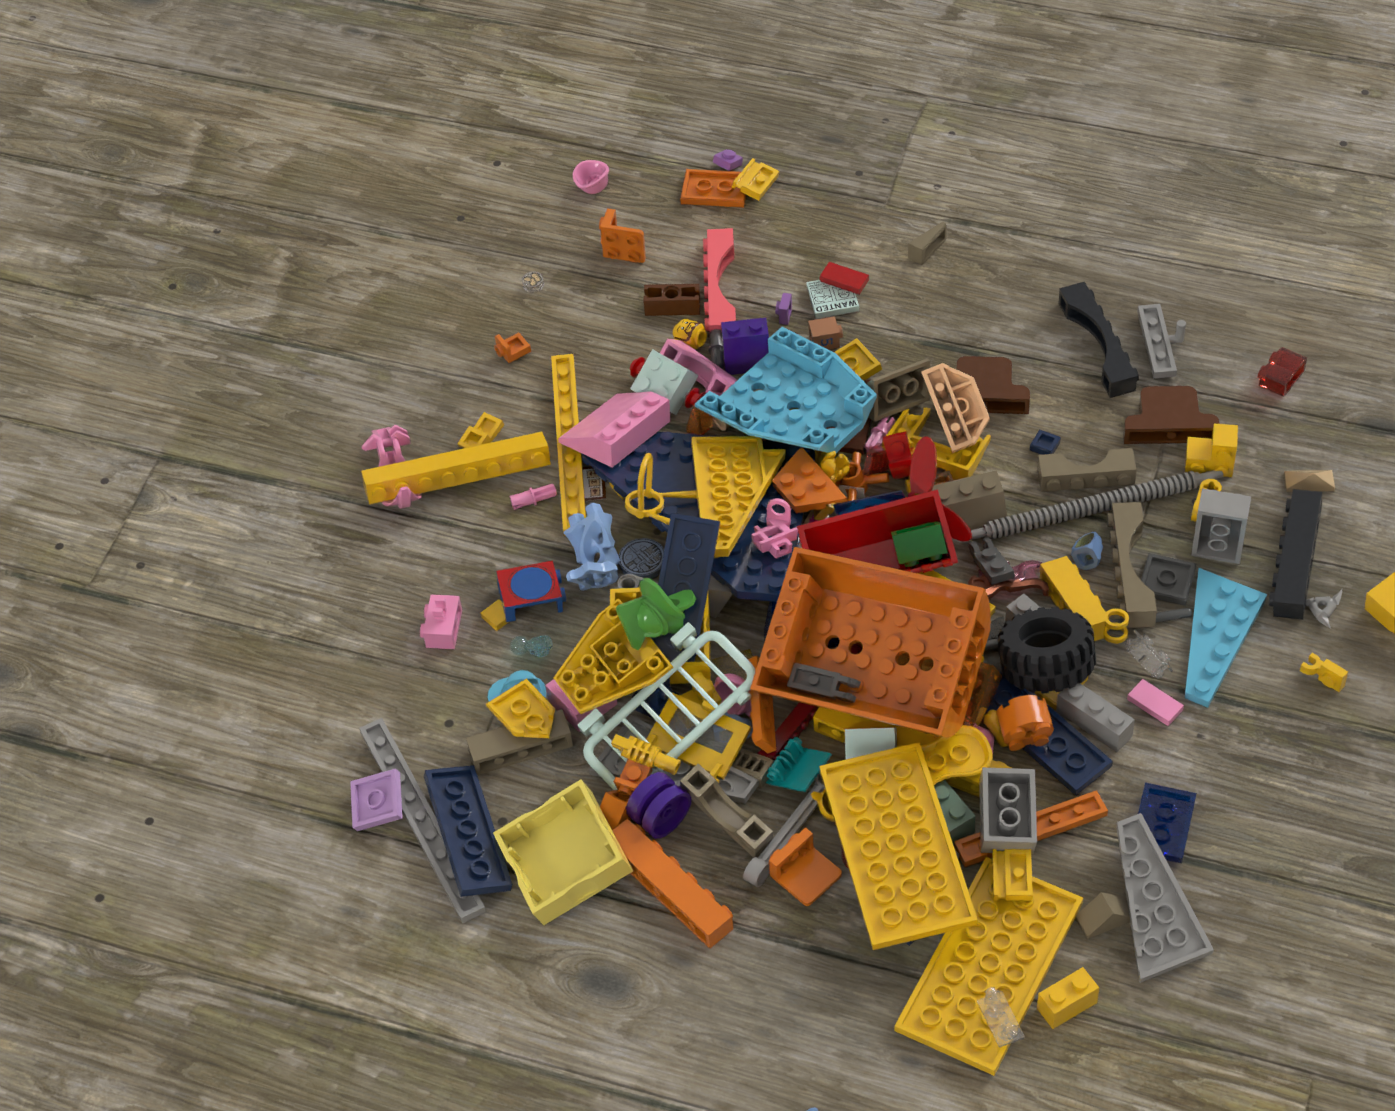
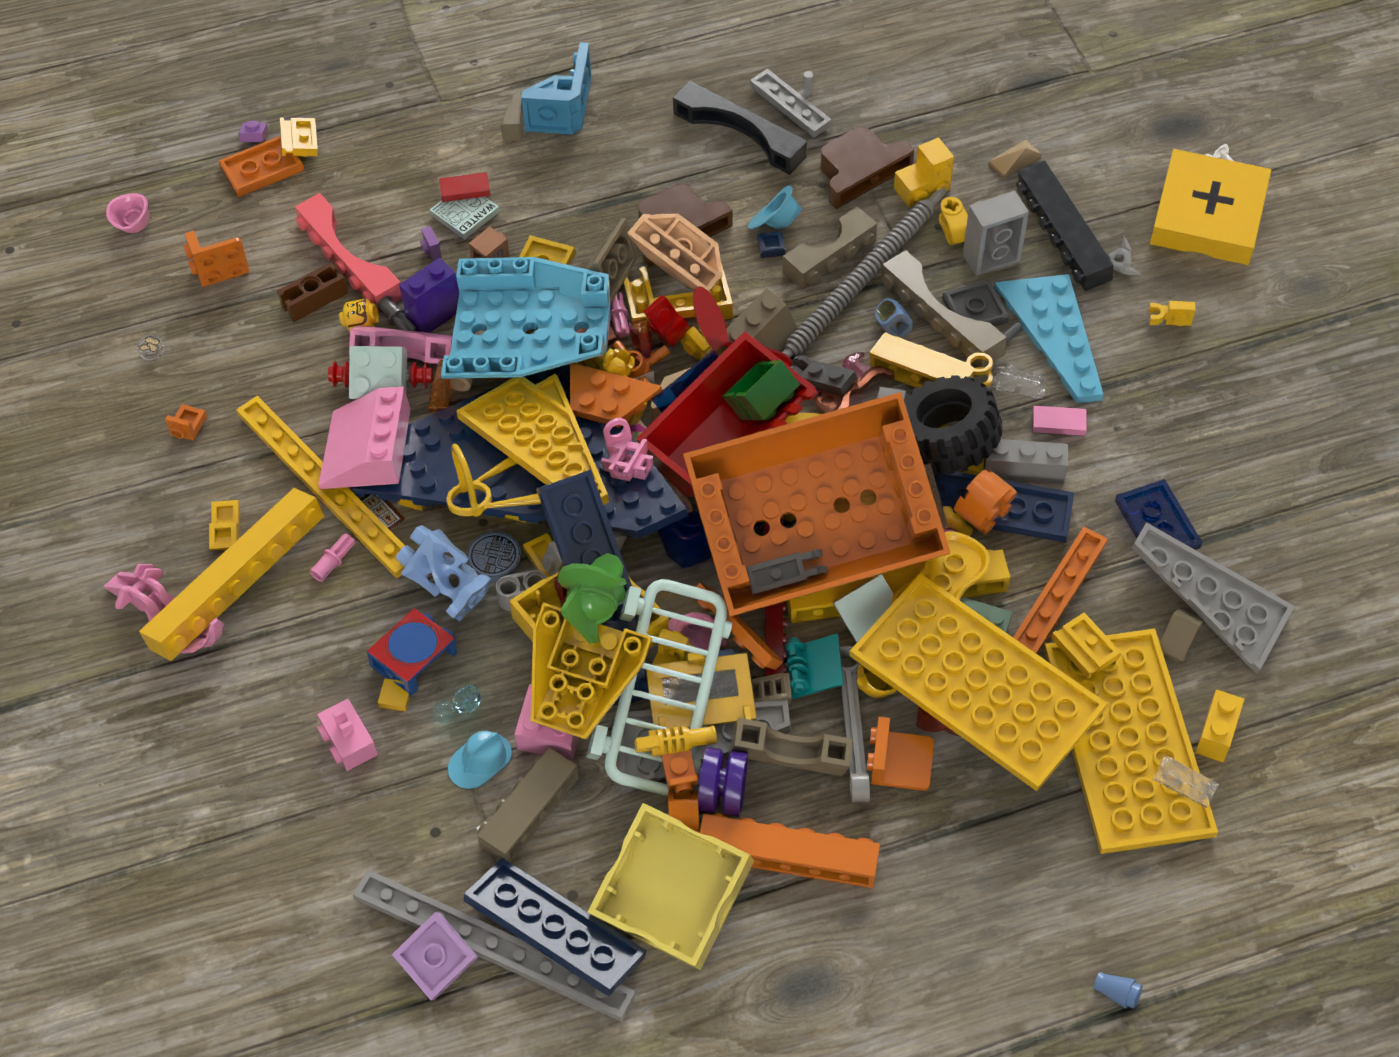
camera: 40 degrees left, 5 degrees up
yellow tile [486,678,555,738] -> none
light grey brick [979,767,1037,854] -> none
clear red brick [1257,347,1307,397] -> none
none -> dark azure bracket [521,42,592,134]
none -> medium azure piece [748,186,802,229]

